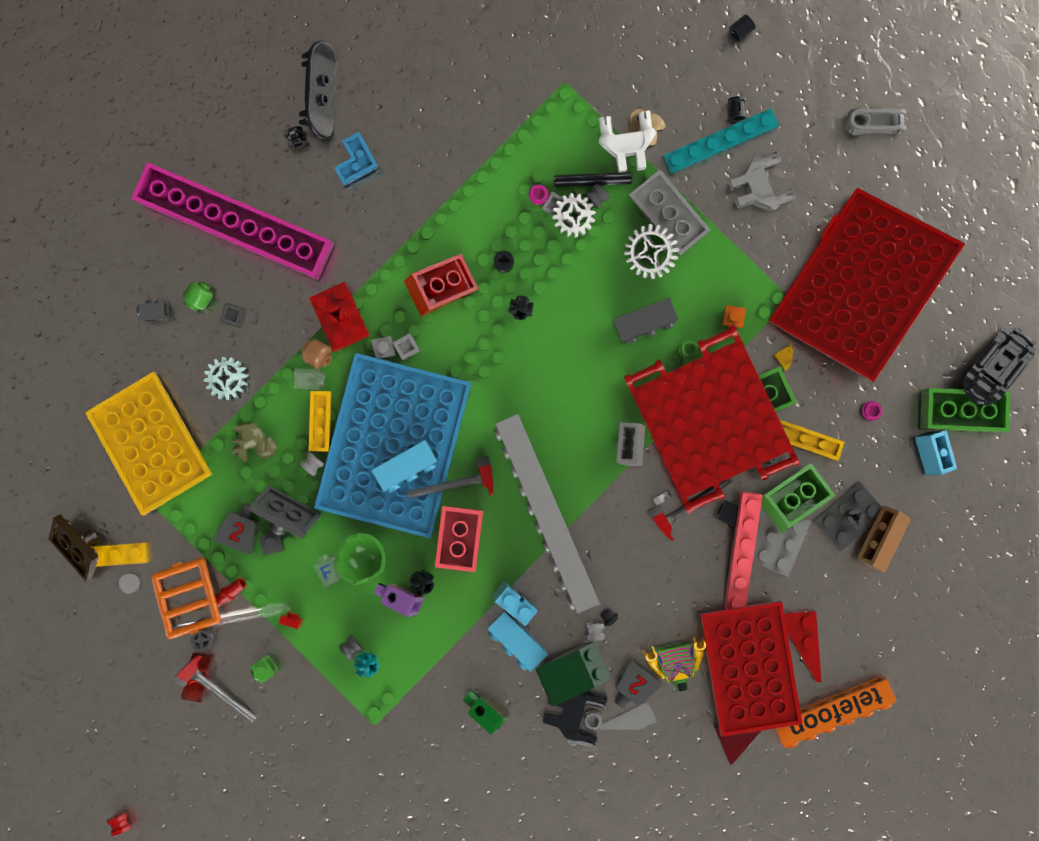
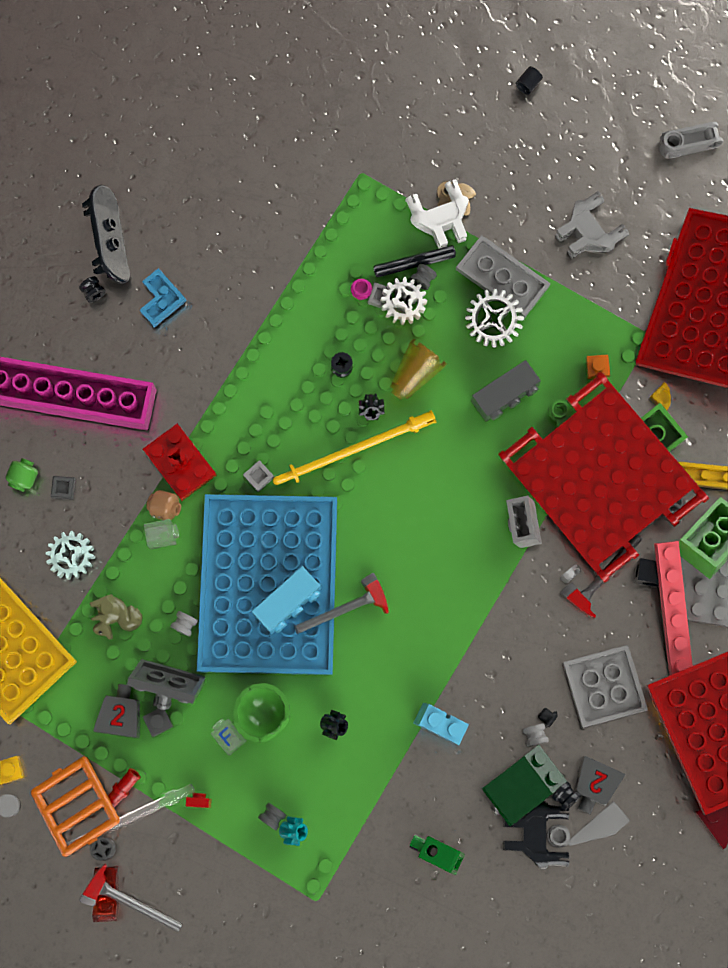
camera: 20 degrees left, 10 degrees down
bright green brick [250,654,280,684] -> none
yellow plate [309,391,332,452] -> none
light grey plate [372,336,396,359] -> none
medium lavender torso [374,583,425,617] -> none
red slope [404,254,479,317] -> none
coral brick [435,506,484,572] -> none
medium azure brick [488,610,548,672] -> none
light grey brick [494,414,600,614] -> none
torso [643,637,706,692] -> none
teal plate [662,108,779,175] -> none
black bush [728,96,746,121] -> none
none -> yellow bar [273,410,437,485]
none -> clear yellow cone [390,338,447,400]
none -> black wheel [552,782,581,811]
none -> light grey plate [563,645,648,728]

